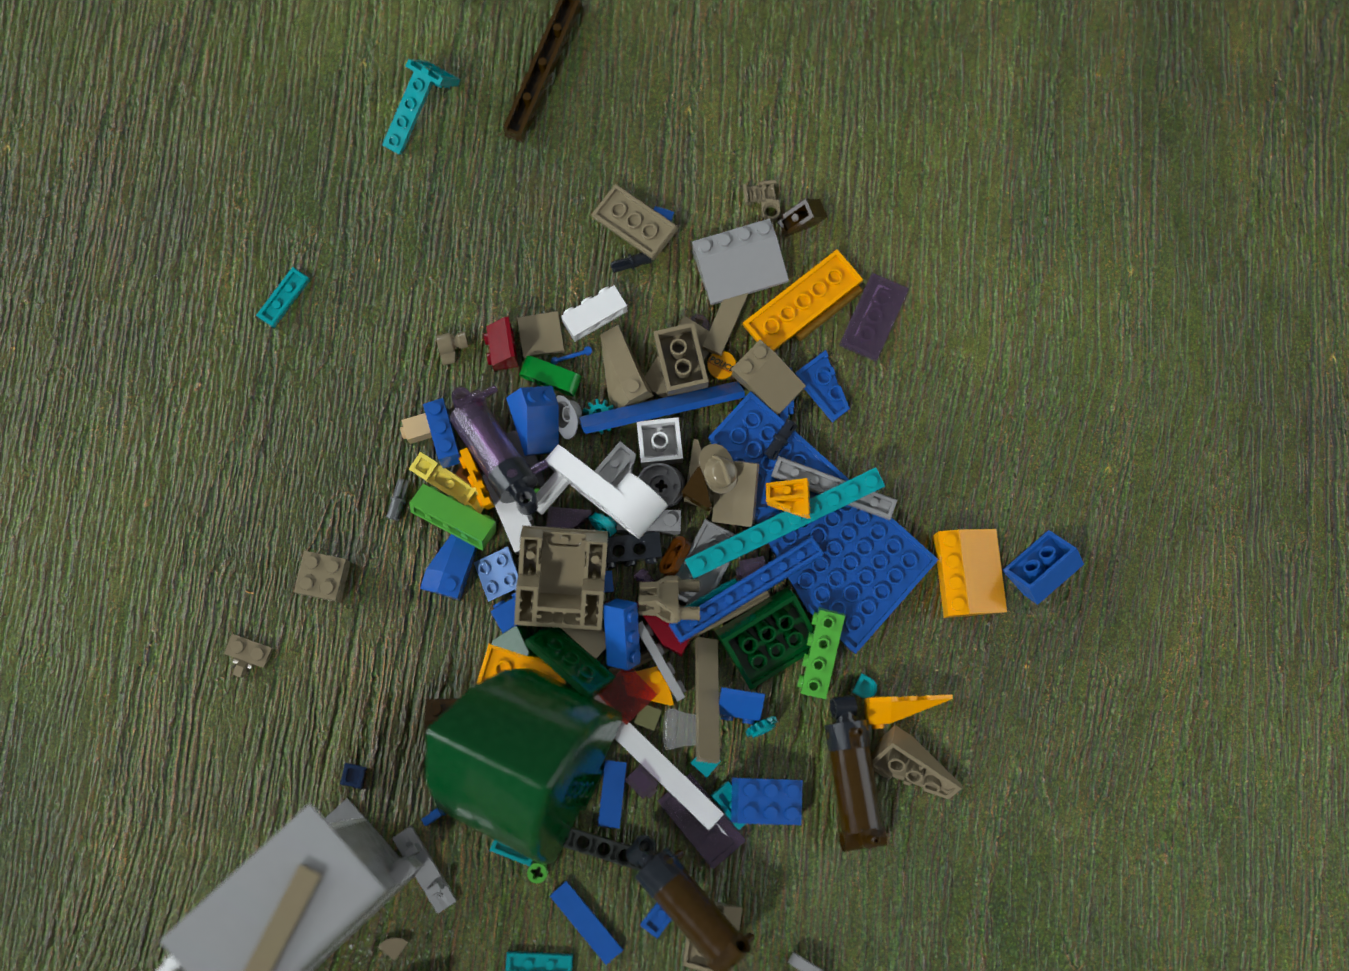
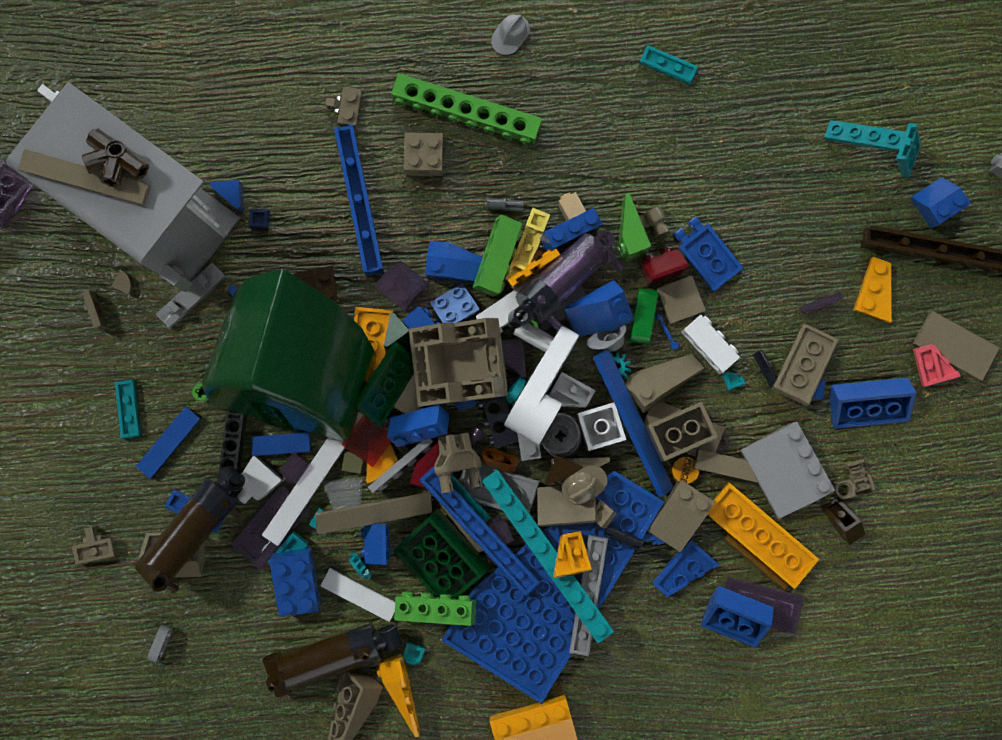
camera: 80 degrees right, 5 degrees up
none -> dark brown piece [82,128,150,188]
none -> blue slope [209,180,244,213]
none -> white torso [236,456,285,504]
none -> white tile [321,568,395,622]
none -> blue tile [334,124,385,276]
none -> clear purple slope [374,260,430,313]
none -> bright green brick [391,73,542,145]
none -> light grey piece [491,14,530,55]
none -> dark tan plate [596,500,617,529]
none -> bright green slope [617,193,651,262]
none -> blue tile [673,216,743,292]
none -> blue slope [701,586,774,648]
none -> teal tile [721,371,747,391]
none -> clear purple tile [800,292,843,314]
none -> blue slope [829,378,916,429]
none -> light orange wing [853,257,892,323]
none -> blue slope [910,177,971,229]
none -> dark tan tile [912,311,1000,381]
none -> coral wing [913,344,961,387]

